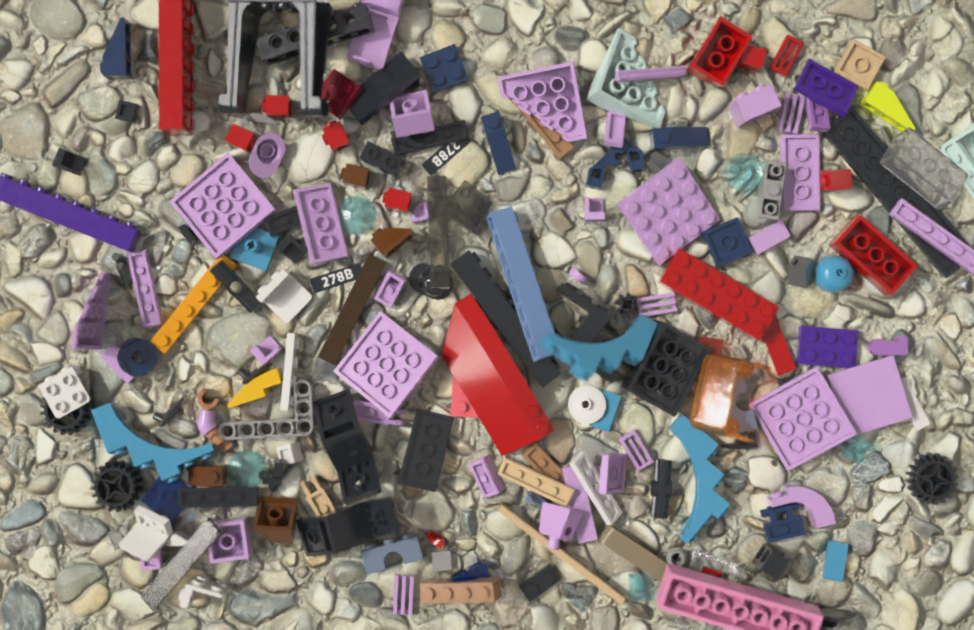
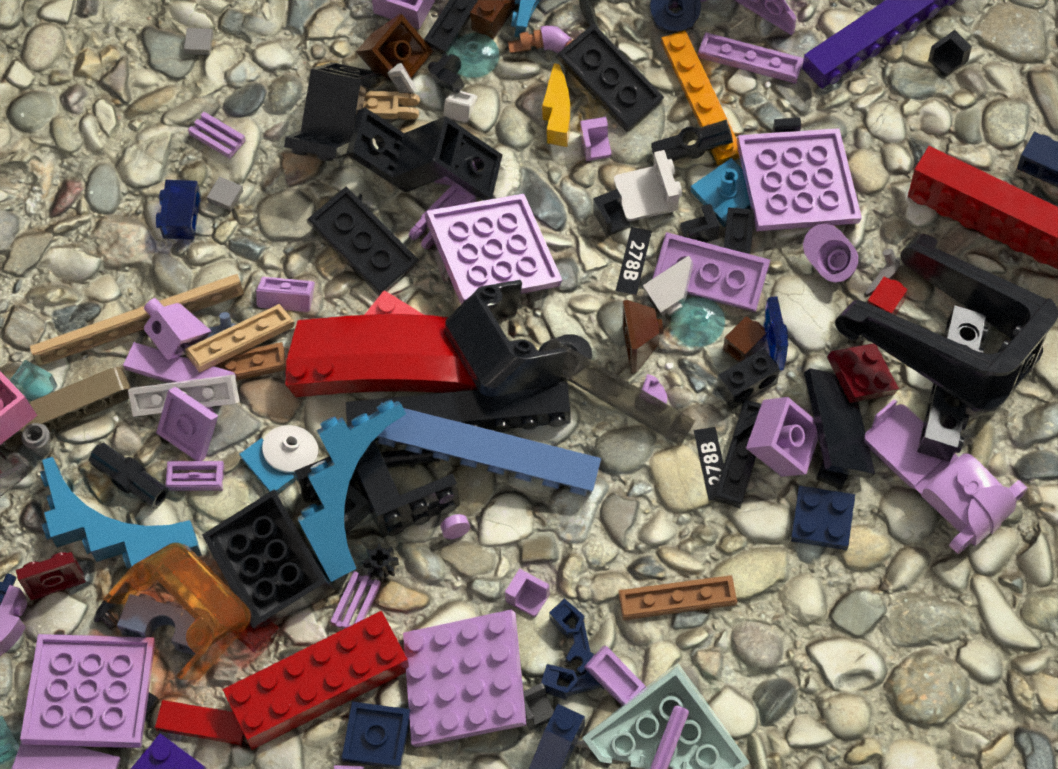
camera: 125 degrees right, 25 degrees down
pearl dark grey bar [112,253,129,288] -> none
black tile [115,100,140,123] -> none
light grey beam [218,379,316,440] -> none
red brick [225,123,258,153] -> none
black bar [238,362,273,384] -> none
white plate [280,333,301,411] -> none
dark brown tile [318,255,386,365] -> none
red brick [322,120,351,152] -> none
sand blue arch [361,532,424,575] -> none
lavender slope [374,269,406,308] -> none
red brick [382,187,412,213] -> none
medium nougat arch [419,577,502,603] -> none
red tile [426,529,445,549] -> none
clear smoke bracket [442,180,493,236] -> none
dark blue slope [481,111,516,175] -> none
lavender slope [497,61,587,142] -> none
black plate [518,563,561,602] -> none
none -> dark red plate [15,552,86,601]
none -> white slope [388,63,417,93]
none -> black windscreen [444,279,567,397]
none -> black tile [556,23,664,132]
none -> black panel [593,189,630,237]
none -> white slope [643,256,693,316]
none -> clear blue plate [763,296,789,370]

